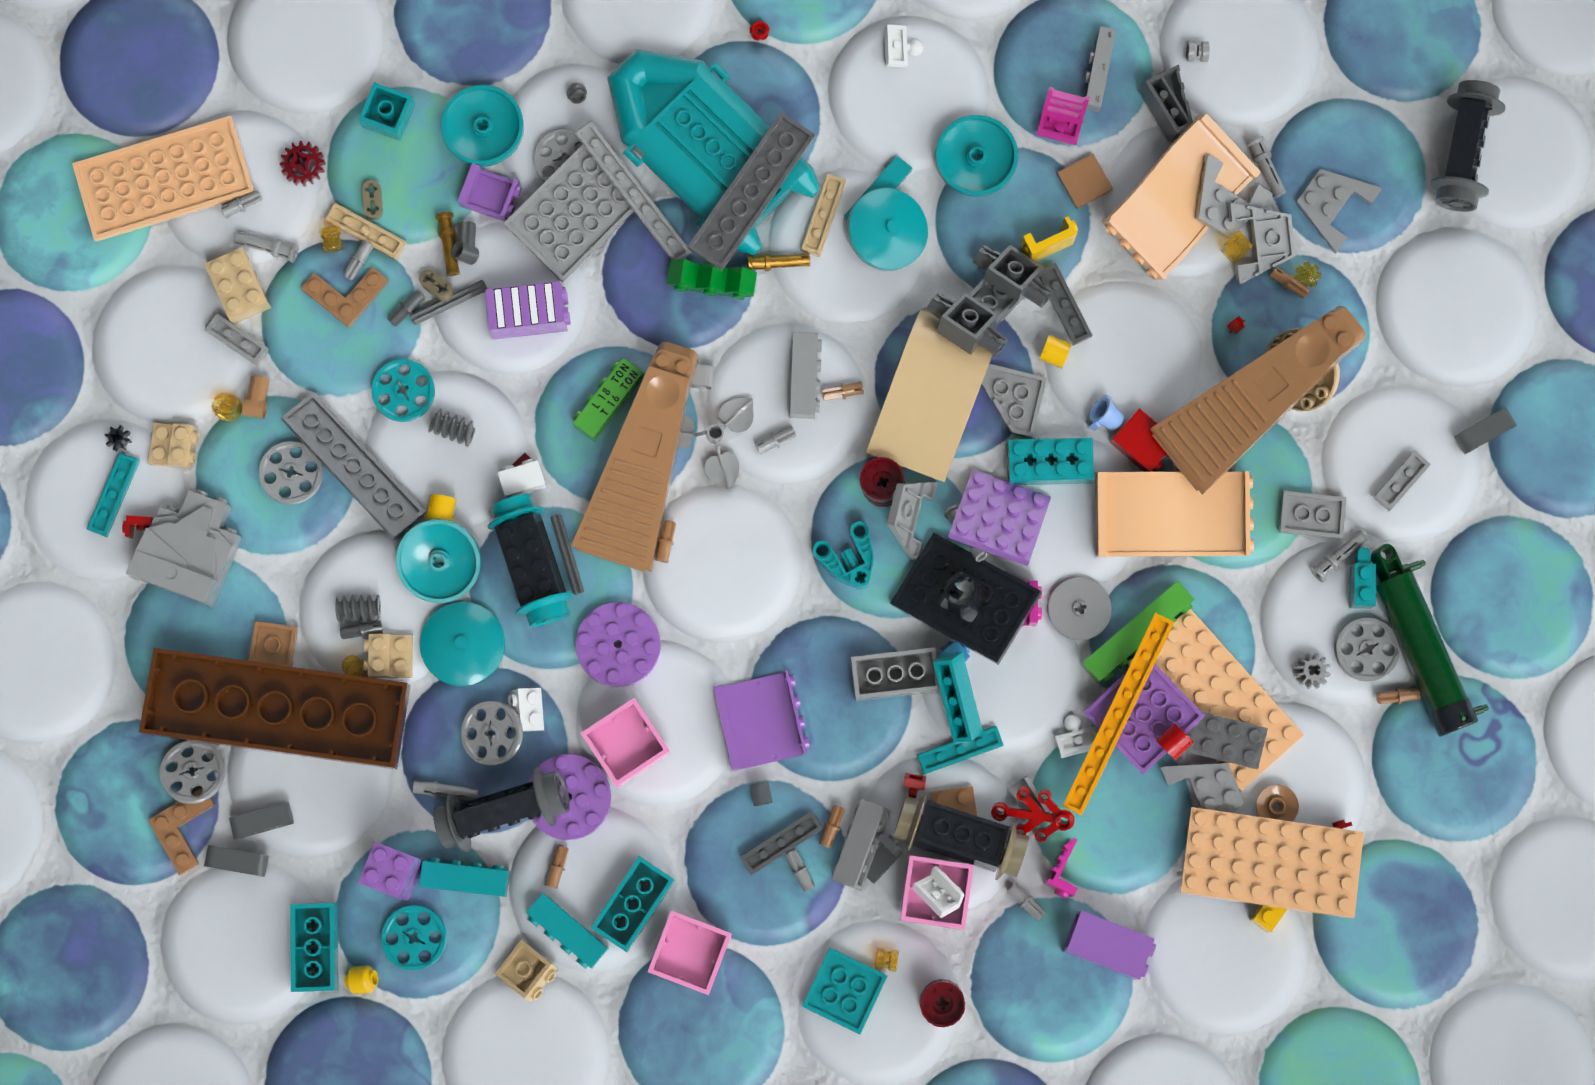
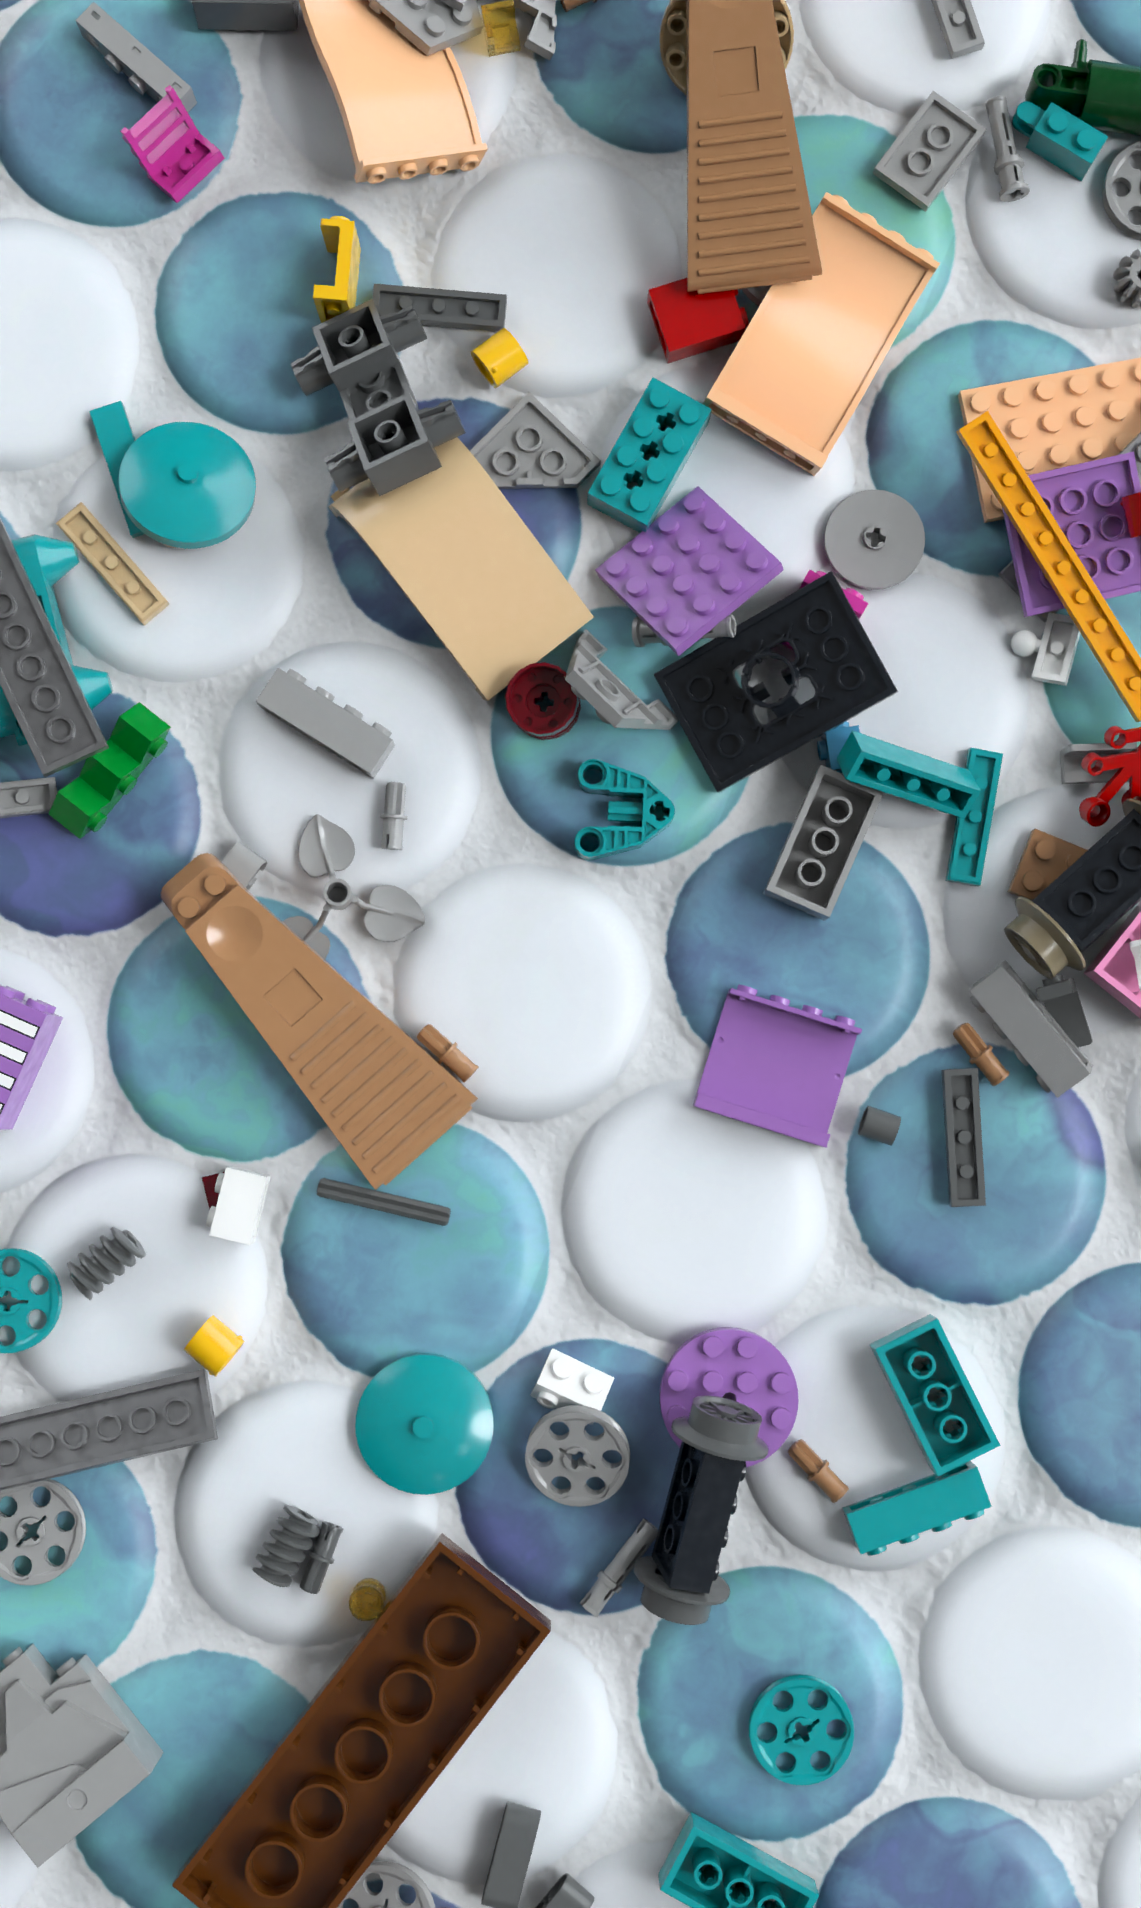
camera: 60 degrees left, 5 degrees up
medium nougat plate [248,621,298,667] -> none
yellow head [344,965,378,994] -> none
medium lavender brick [358,842,424,901] -> none
tan plate [364,634,413,678] -> none
teal dish [396,519,481,603] -> none
teal brick [419,857,510,897] -> none
black brick [487,494,573,628] -> none
tan plate [495,939,557,1002] -> none
bright green brick [573,358,644,442] -> none
medium lavender piece [576,602,661,688] -> none
bright pink container [581,698,671,788] -> none
bright pink container [648,911,732,995] -> none
pearl gold pin [747,253,810,271] -> none
light grey axle [785,849,816,892] -> none
medium nougat axle [822,381,864,401] -> none
red tile [903,773,926,798] -> none
teal dish [935,115,1018,197] -> none
medium nougat tile [1057,154,1113,209] -> none
bright green brick [1081,581,1195,684] -> none
light blue piece [1088,395,1124,431] -> none
red plate [1226,316,1246,334] -> none

